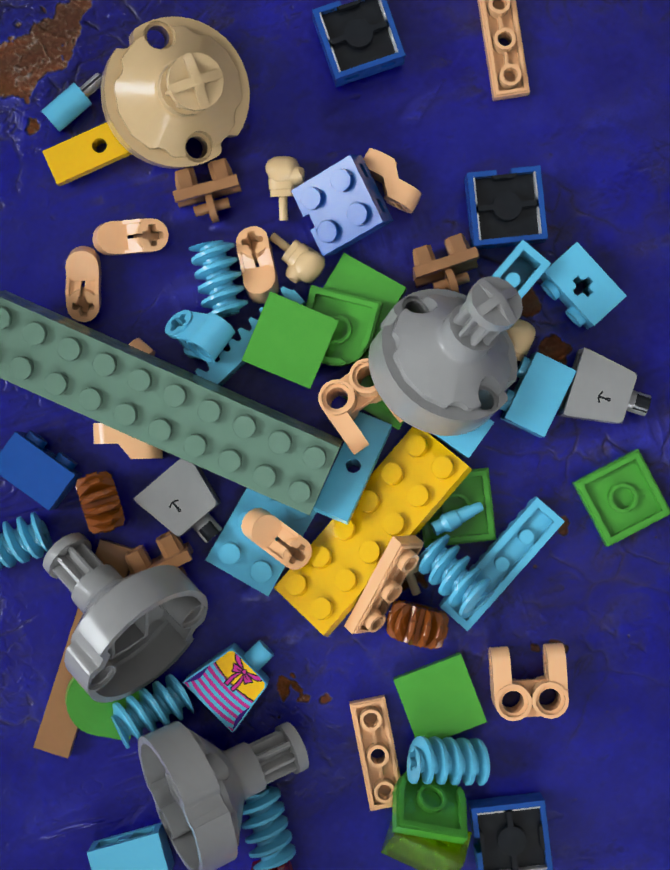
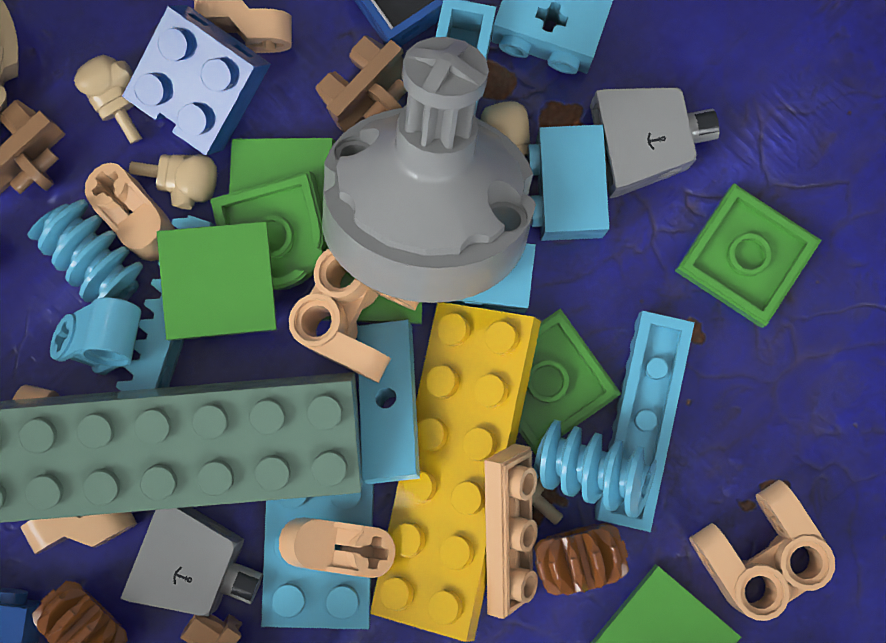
camera: 30 degrees left, 5 degrees down
medium azure piece [430,502,484,536] -> none

